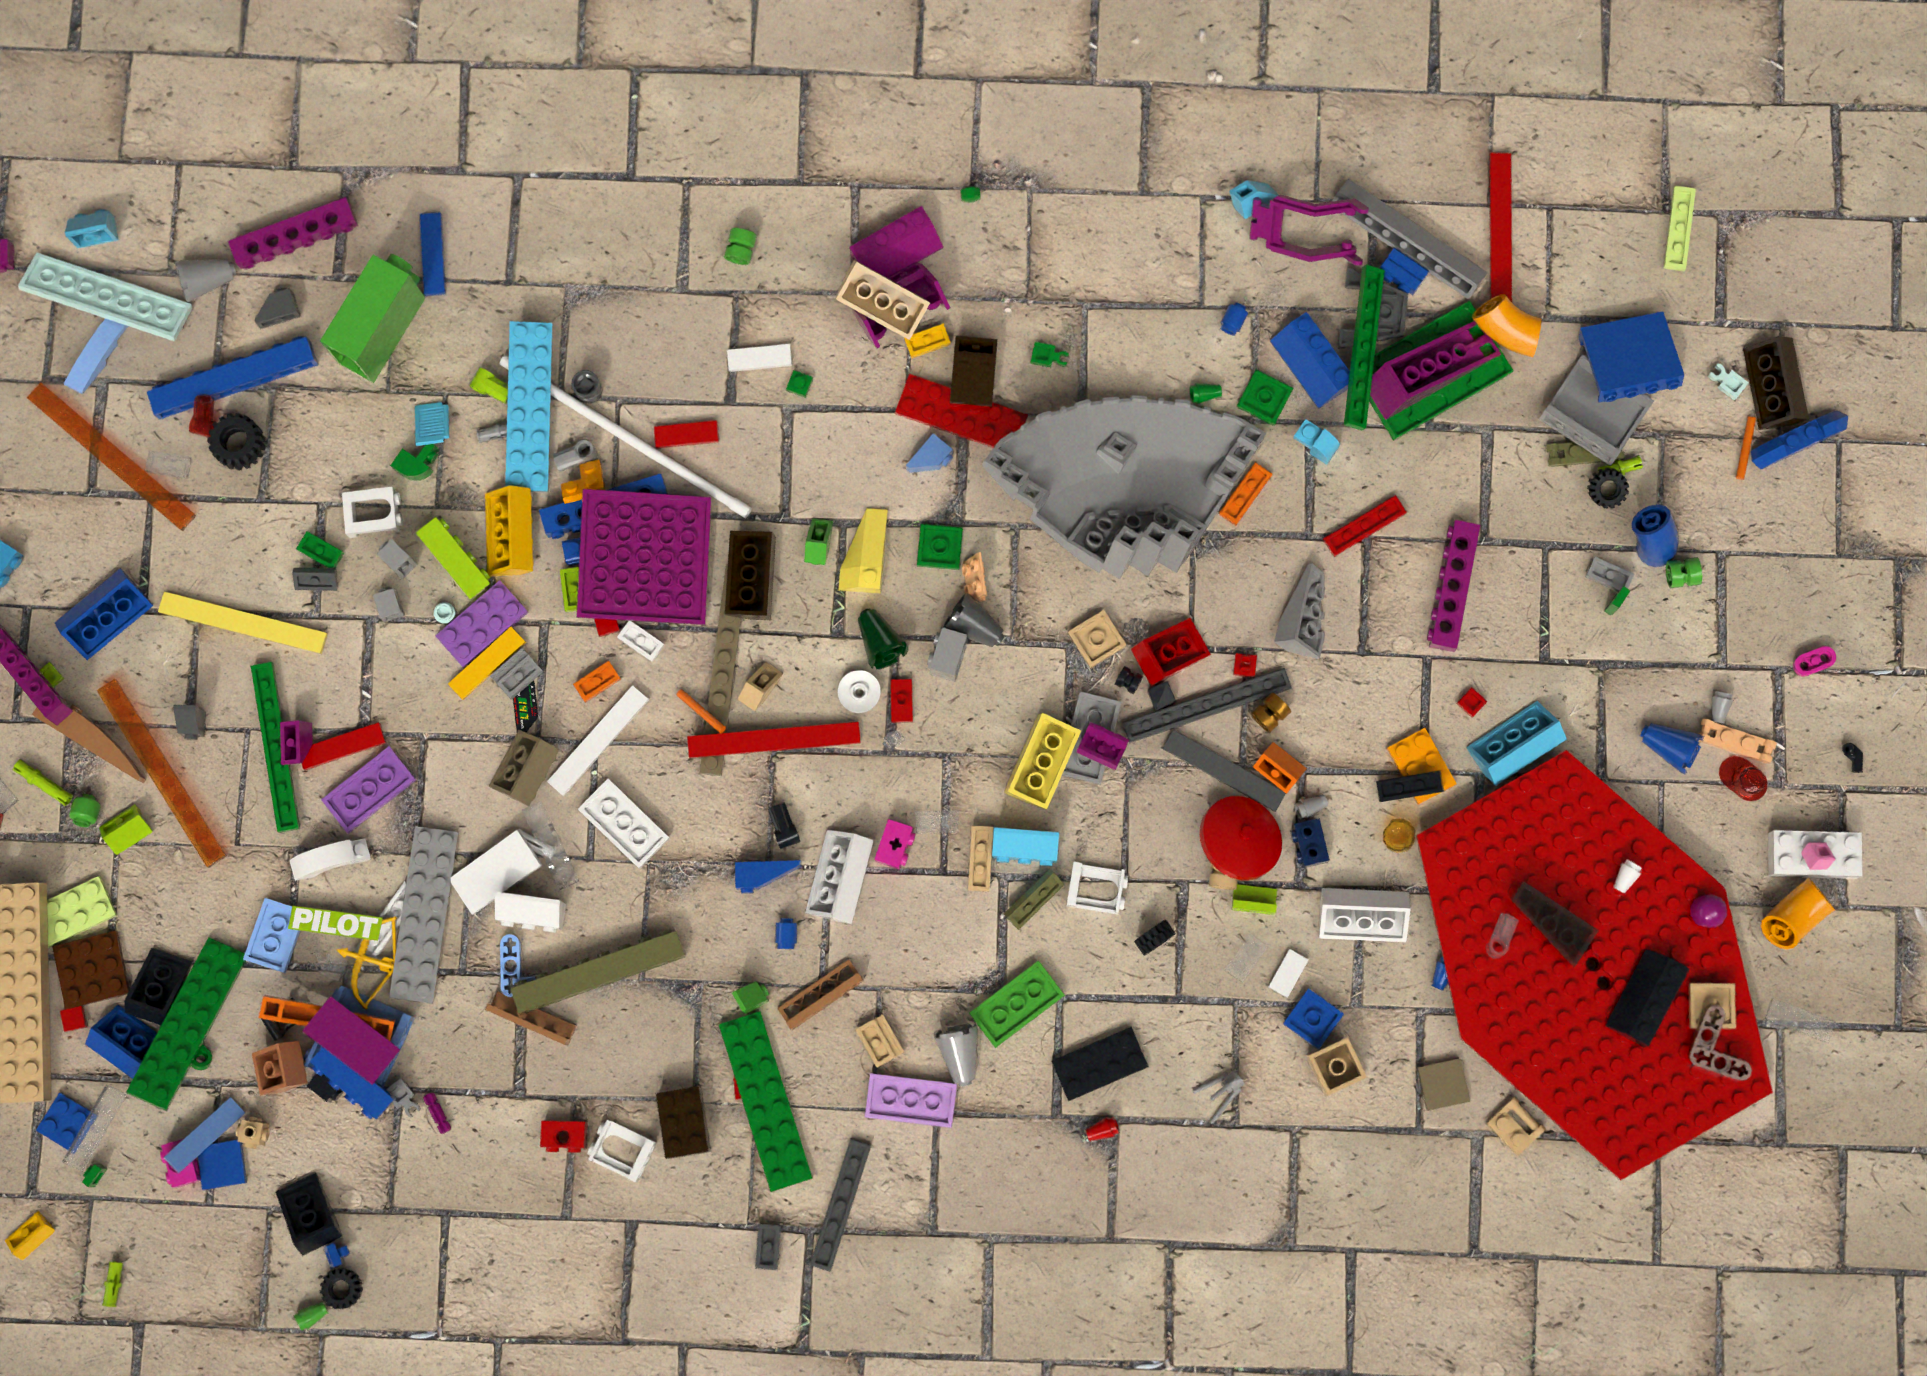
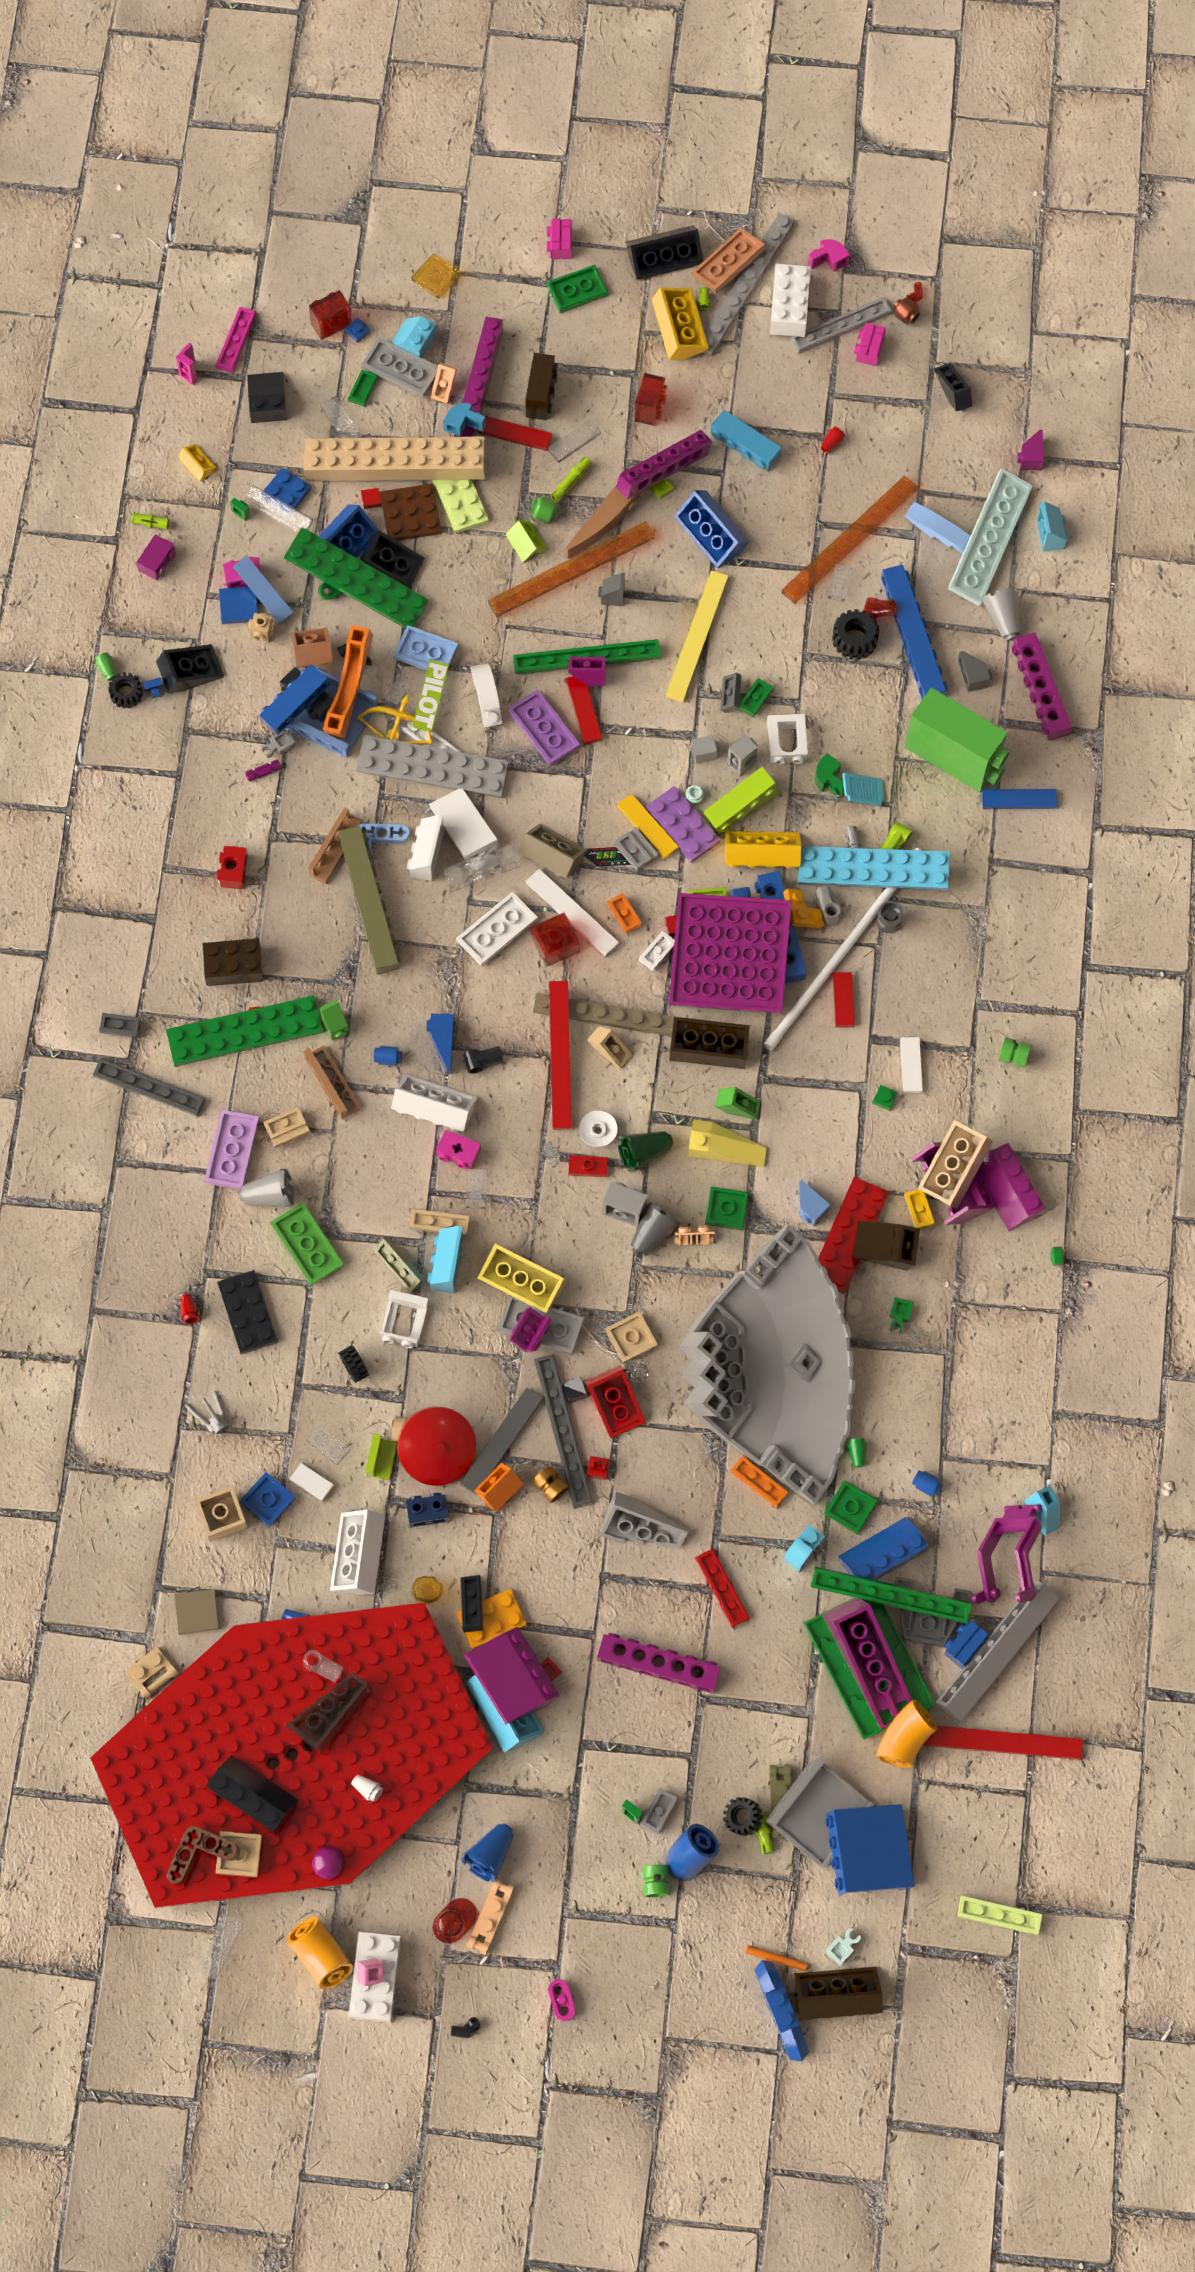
camera: 85 degrees right, 10 degrees down
magenta tile [302,996,400,1085] -> none
white panel [587,1120,657,1183] -> none
orange bar [677,689,726,733] -> none
black wheel [1114,666,1143,695] -> none
light grey cone [1294,794,1328,820] -> none
light grey cone [1711,691,1734,724] -> none
none -> magenta brick [136,534,176,580]
none -> magenta slope [464,1627,560,1725]
none -> clear red brick [530,912,580,967]

